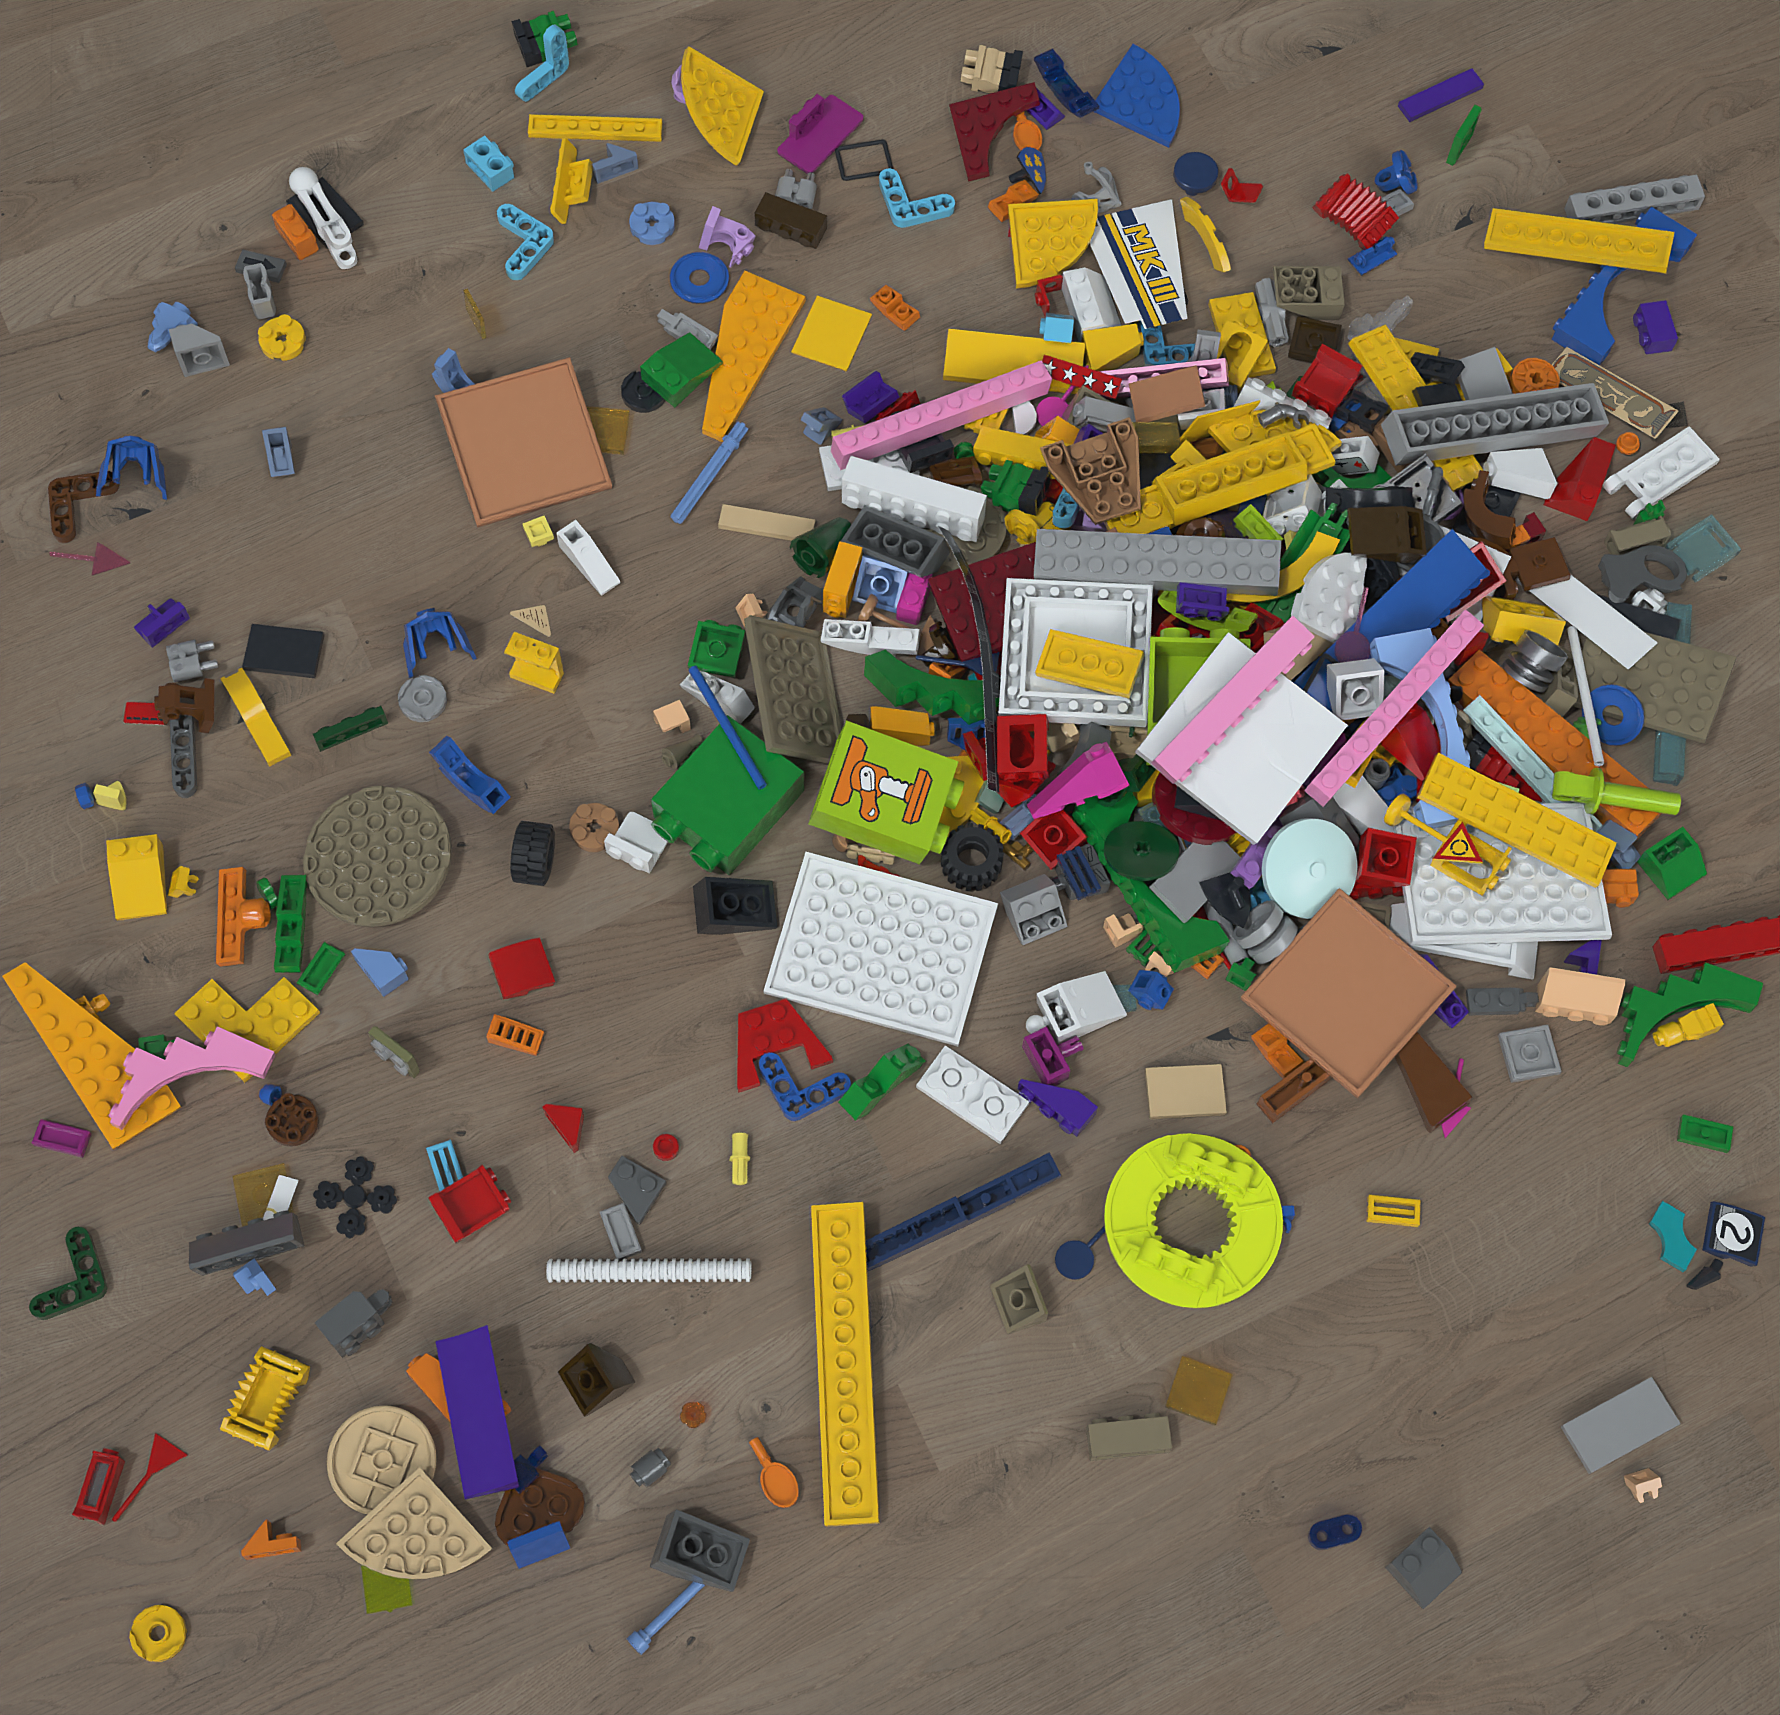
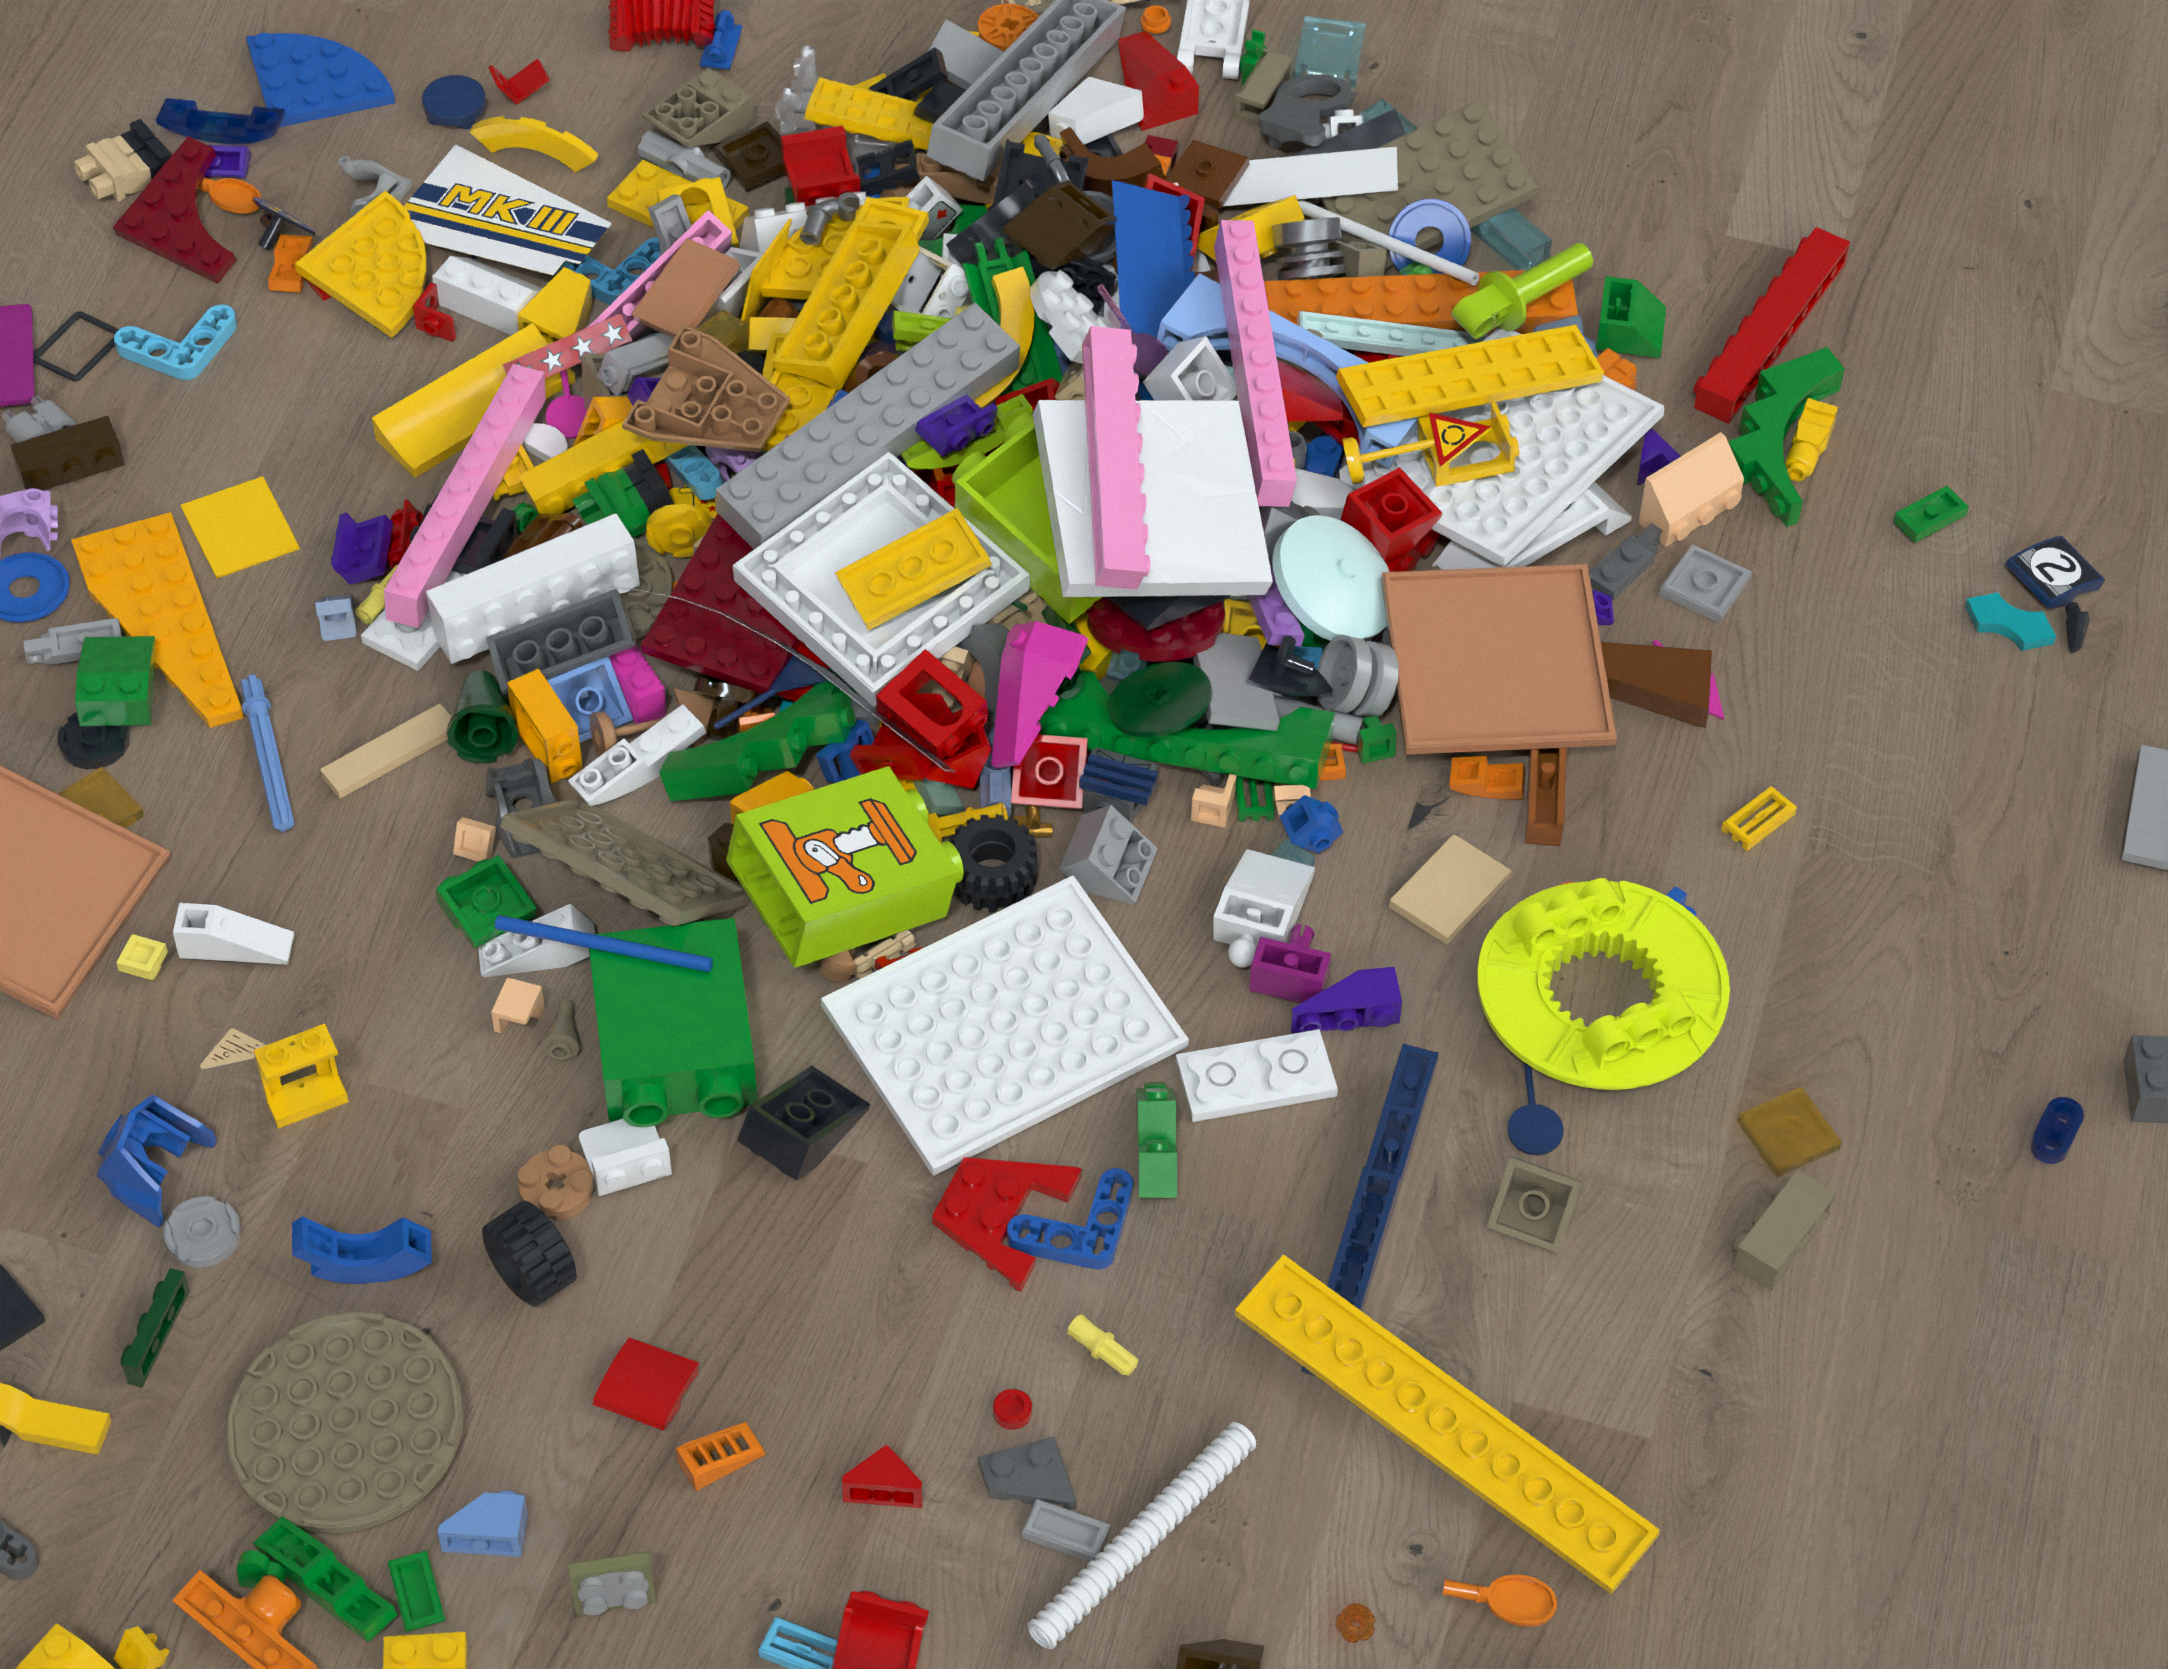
camera: 45 degrees left, 15 degrees down
orange slope [870,285,920,331] -> none
medium azure brick [1039,313,1074,343] -> none

